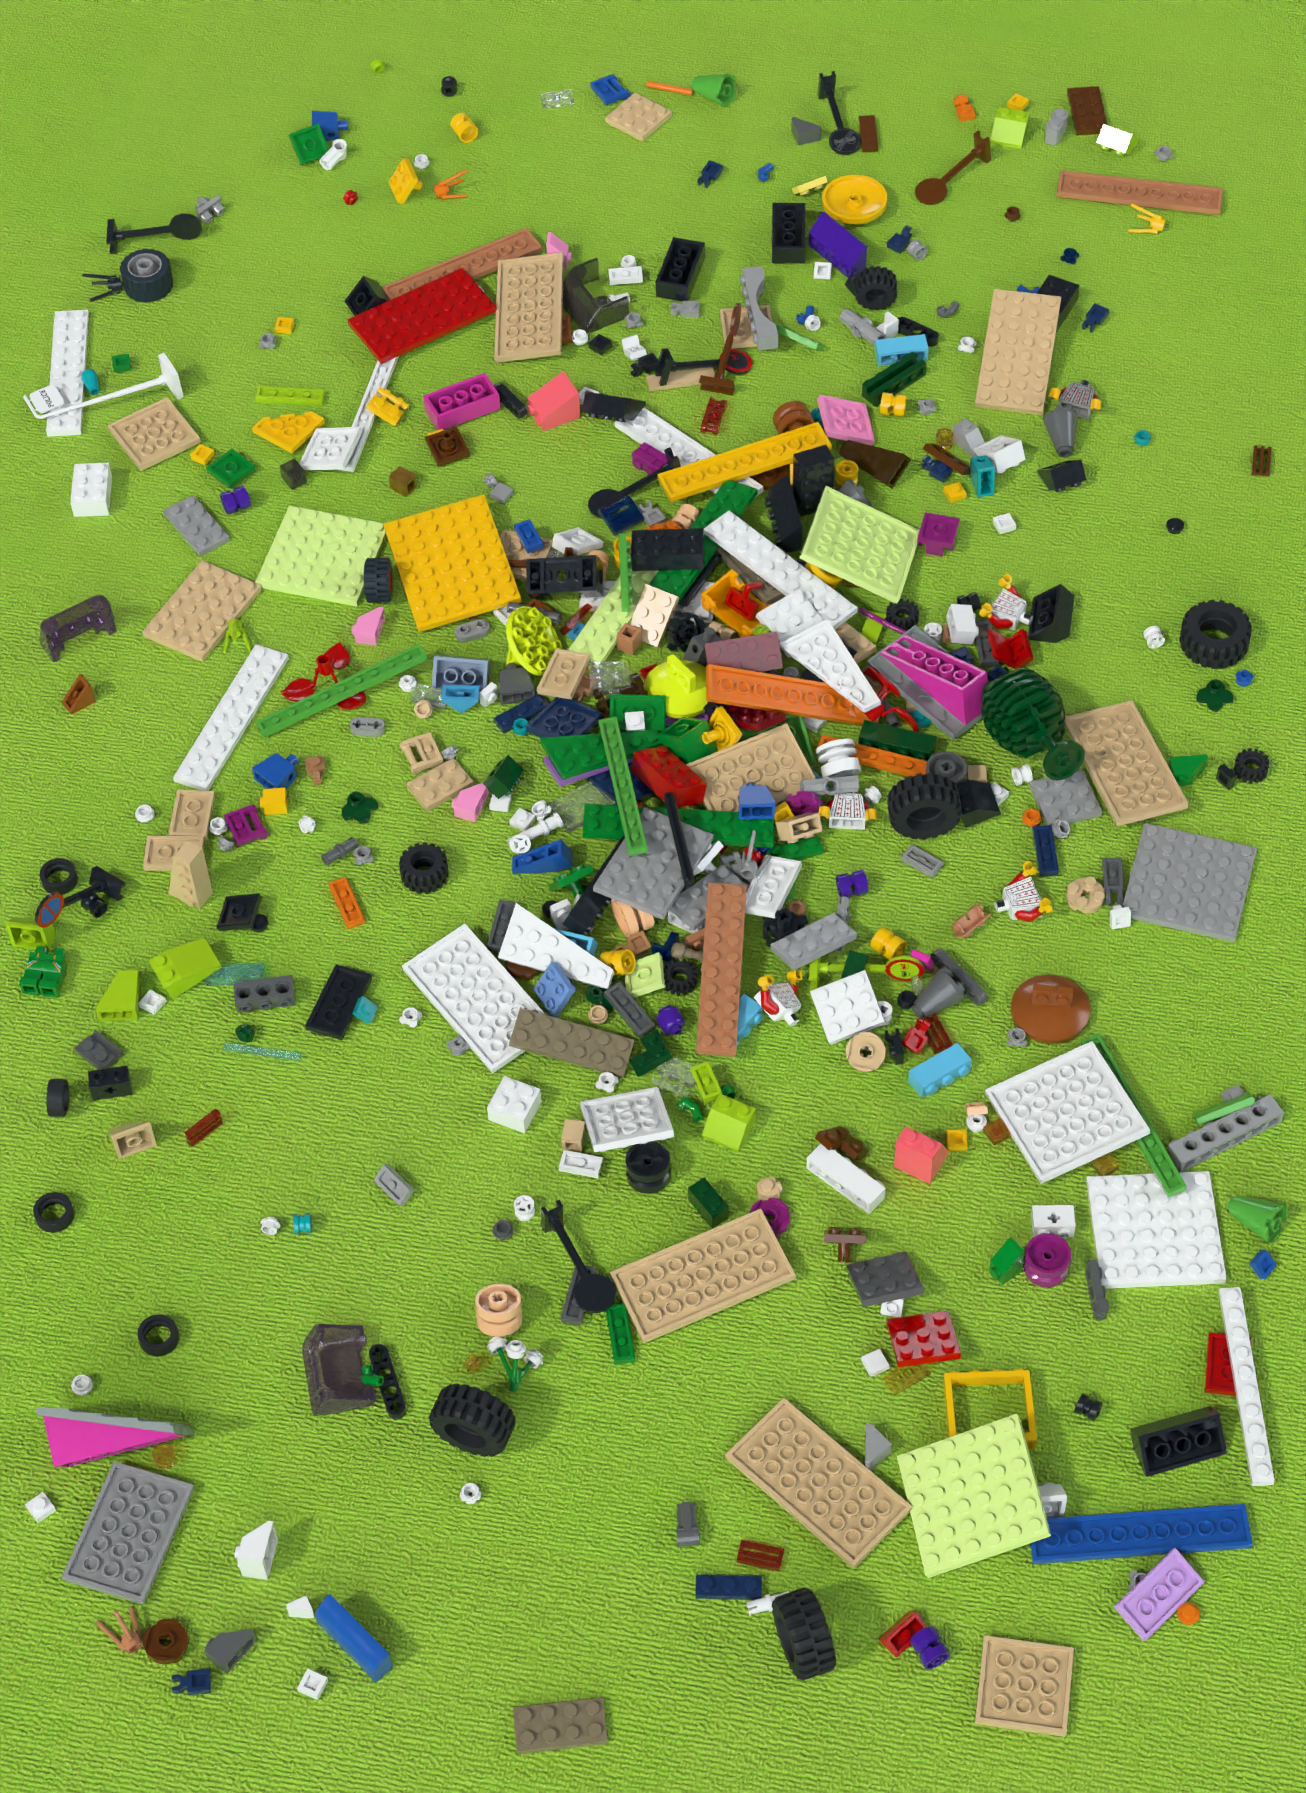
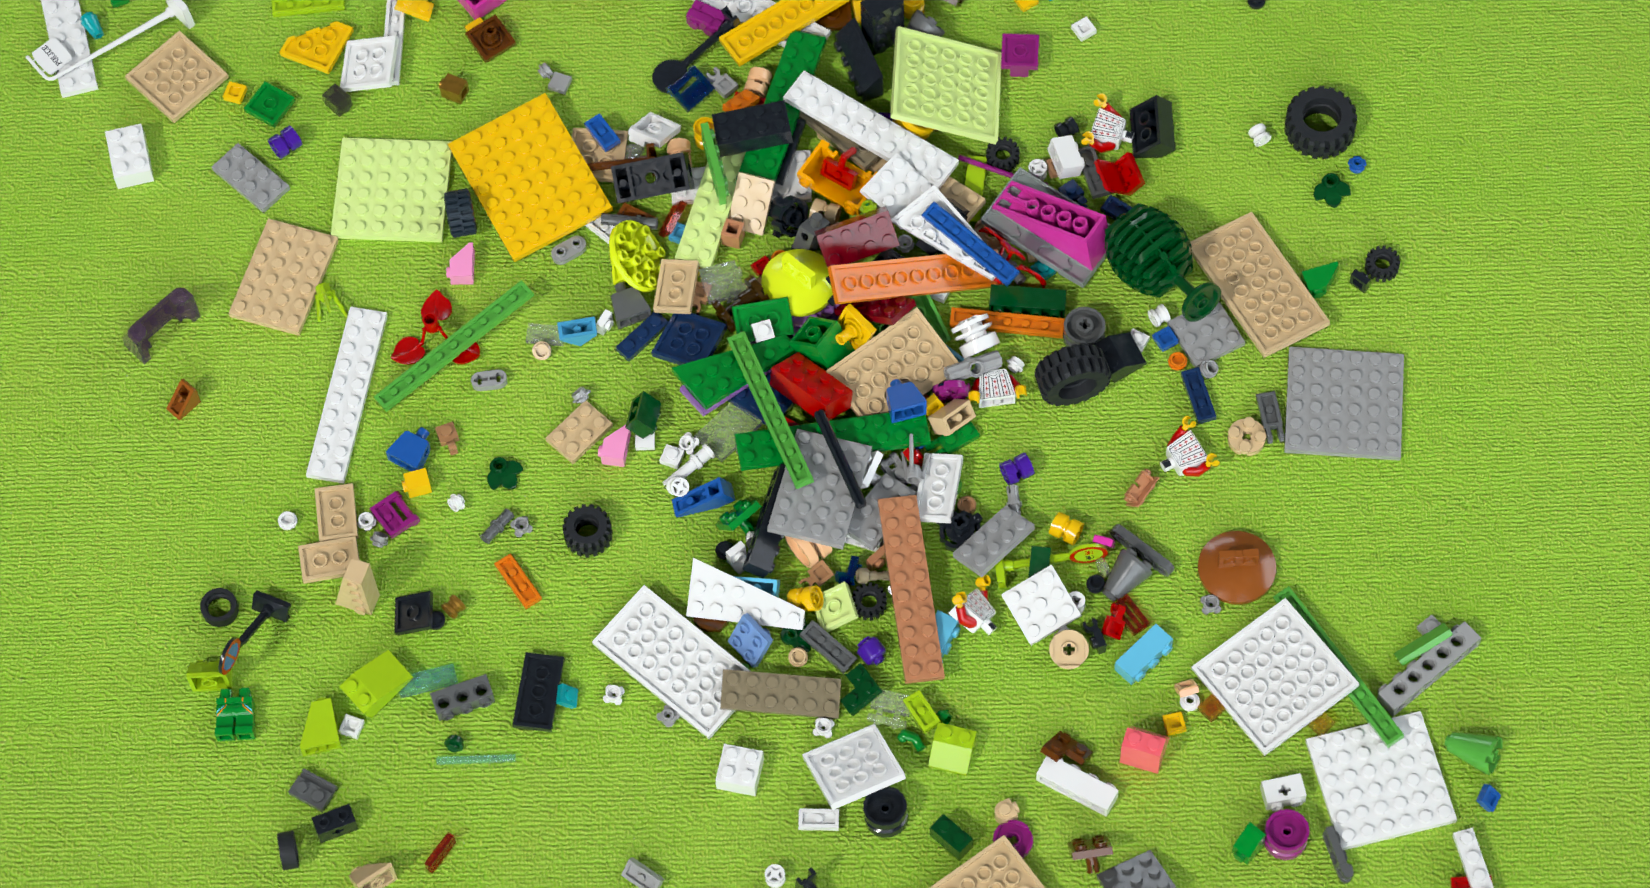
camera: 10 degrees left, 10 degrees up
black wheel [81,894,108,918] -> none
white plate [399,675,417,692] -> none
tan plate [399,732,443,775] -> none
sand blue slope [432,654,491,697] -> none
dark grey plate [487,900,518,953] -> none
teal plate [513,718,528,735] -> none
tan brick [561,1119,586,1152] -> none
light grey tile [901,844,944,879] -> none
tan tile [967,765,987,783] -> none
white tile [1110,905,1131,929] -> none
none -> pearl gold wheel [441,594,466,619]
none -> blue tile [922,202,1020,286]
none -> blue plate [1152,326,1179,352]

